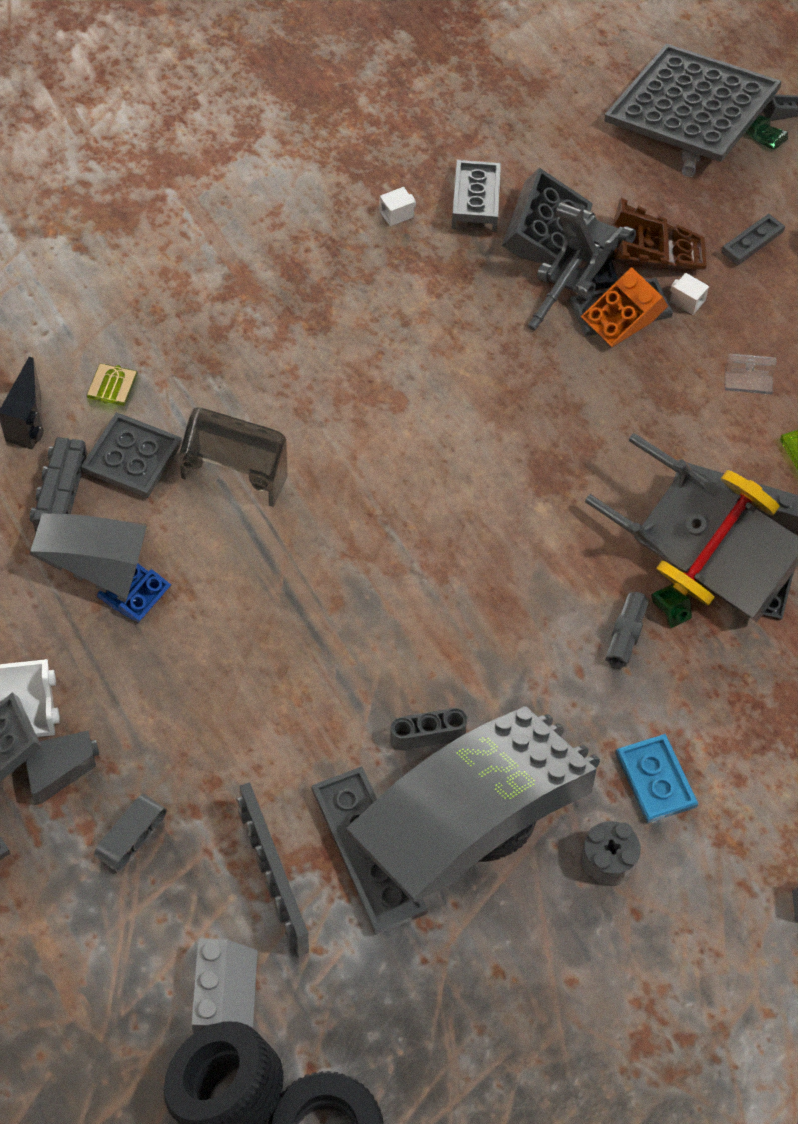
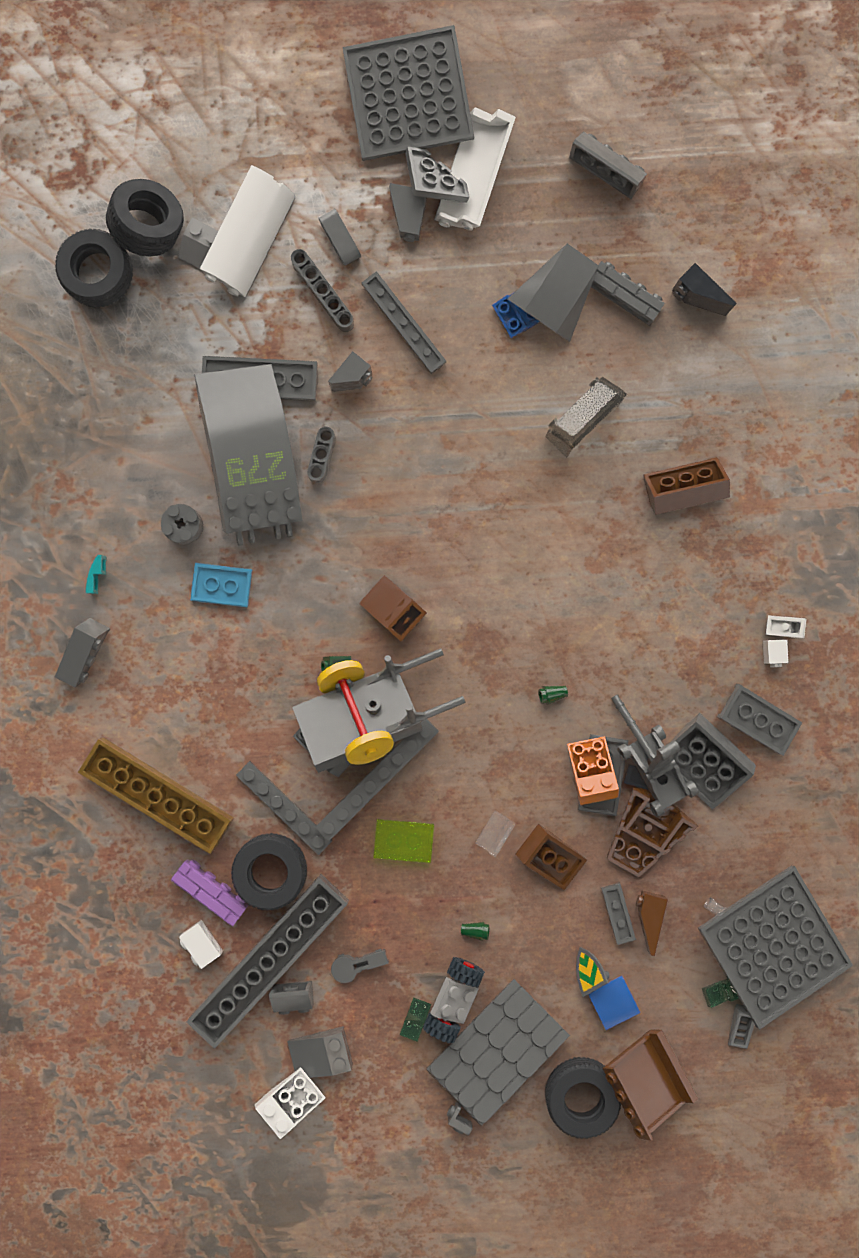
camera: 120 degrees right, 30 degrees up
dark grey plate [81,412,182,498] -> none
piece [86,363,138,406] -> none
dark grey plate [236,782,309,957] -> none
dark grey piece [605,592,650,668] -> none
white brick [670,273,709,315] -> none
none -> teal slope [86,555,106,594]
none -> white cylinder [200,165,295,297]
none -> dark grey beam [291,249,354,332]
none -> dark grey slope [328,351,373,392]
none -> reddish brown slope [359,575,427,642]
none -> dark grey plate [361,271,446,374]
none -> reddish brown slope [515,824,587,890]
none -> dark green cone [538,686,568,705]
none -> reddish brown slope [636,891,668,956]
none -> reddish brown slope [643,457,730,515]
none -> white slope [766,616,806,638]

